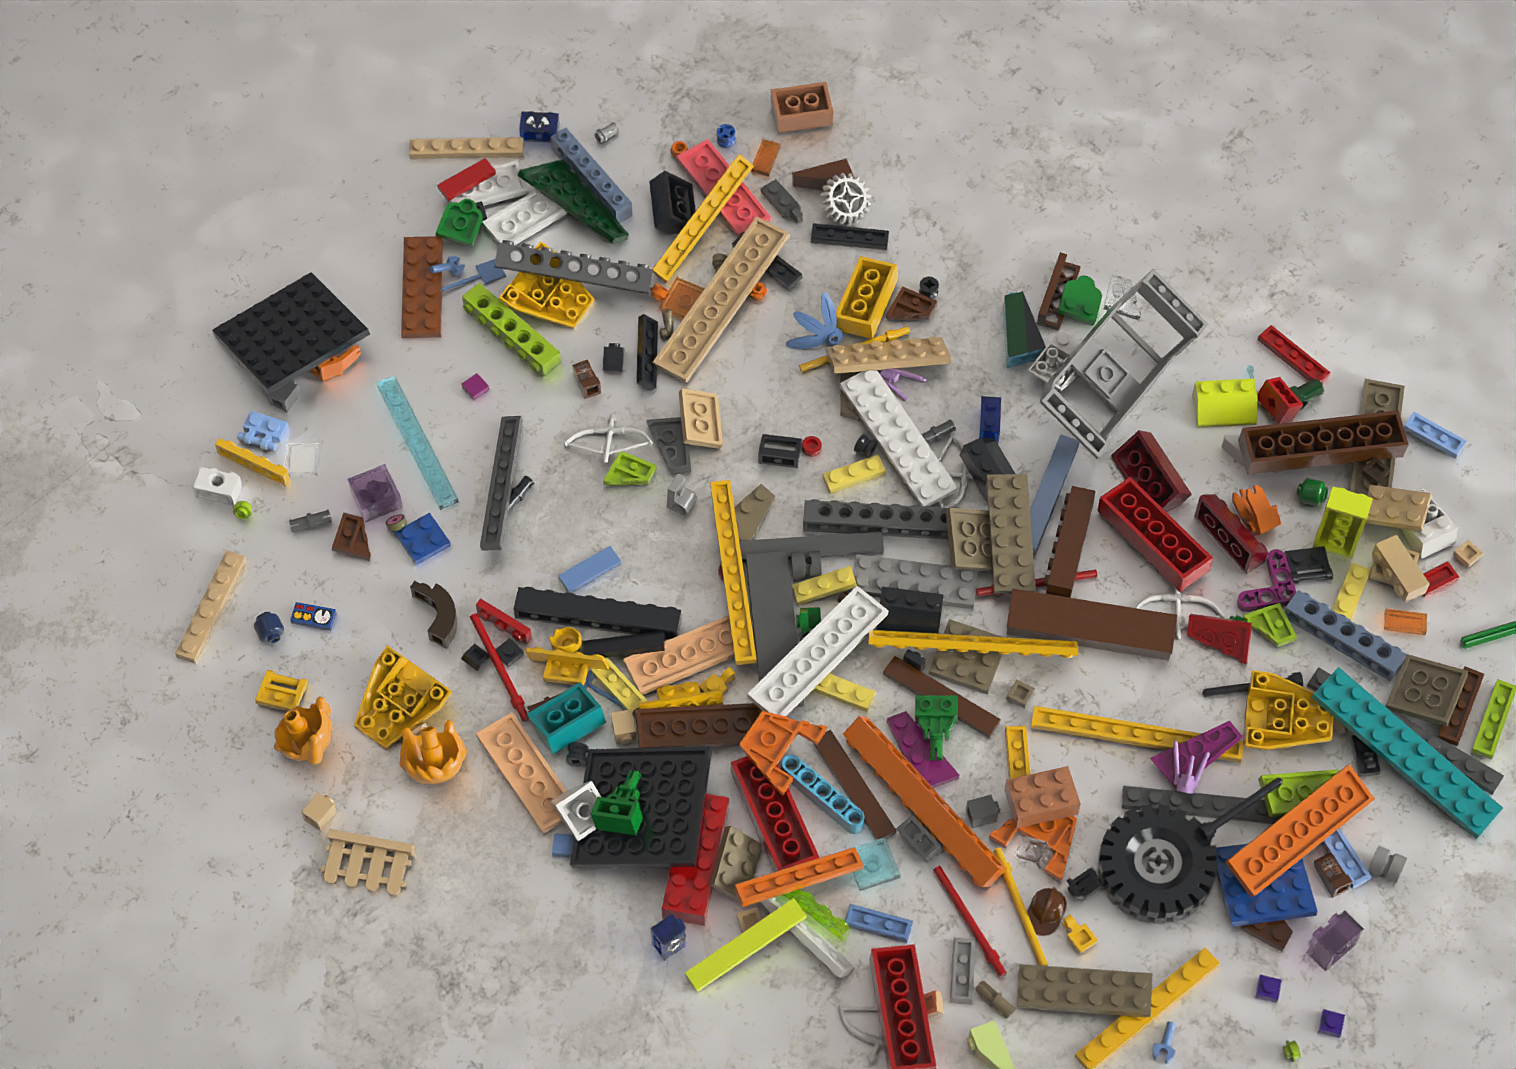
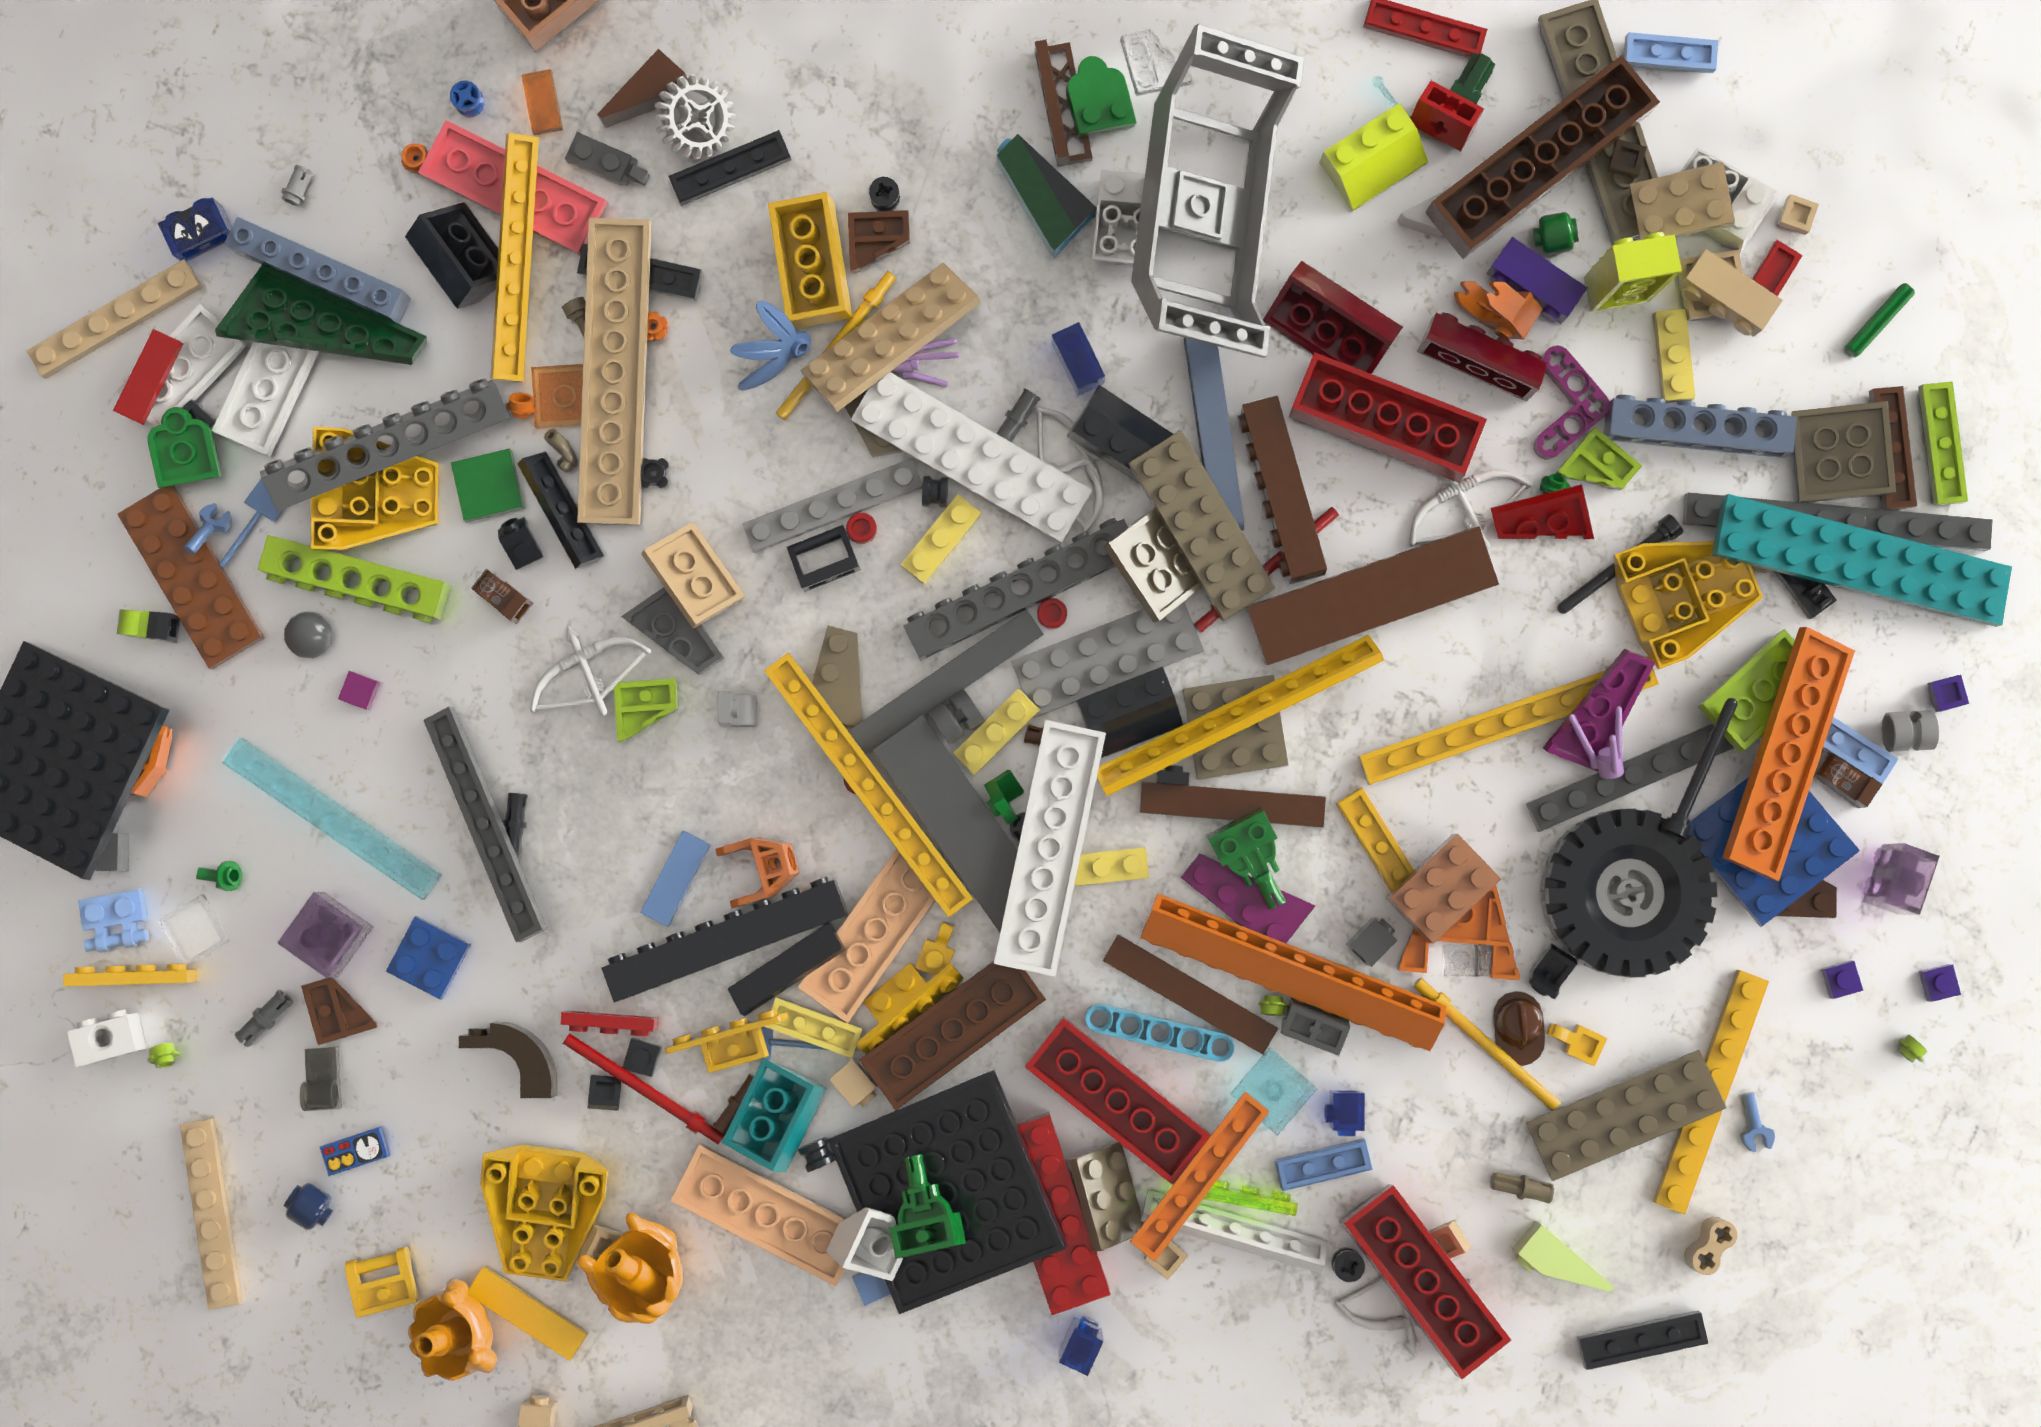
camera: 25 degrees left, 25 degrees up
olive tile [385,514,407,531] -> none
yellow hair [549,627,582,653] -> none
neon yellow tile [685,898,807,992] -> none
orange wing [739,711,827,796] -> none
red bar [933,866,1007,978] -> none
light grey tile [950,938,976,1004] -> none
dark tan plate [1006,679,1035,708] -> none
black plate [1284,546,1333,585] -> none
clear orange tile [1384,609,1427,635] -> none
none -> leg [116,609,180,643]
none -> green plate [196,861,242,891]
none -> dark grey hair [284,611,332,658]
none -> clear smoke plate [300,1046,342,1111]
none -> green tile [450,448,525,522]
none -> yellow tile [468,1265,589,1361]
none -> black plate [641,458,669,488]
none -> orange piece [715,837,800,908]
none -> light grey plate [742,458,923,553]
none -> red tile [1037,598,1067,629]
none -> lime plate [1258,995,1289,1016]
none -> clear blue brick [1324,1090,1365,1136]
none -> black wheel [1331,1247,1365,1282]
none -> dark purple brick [1486,237,1588,324]
none -> dark purple plate [1927,674,1970,712]

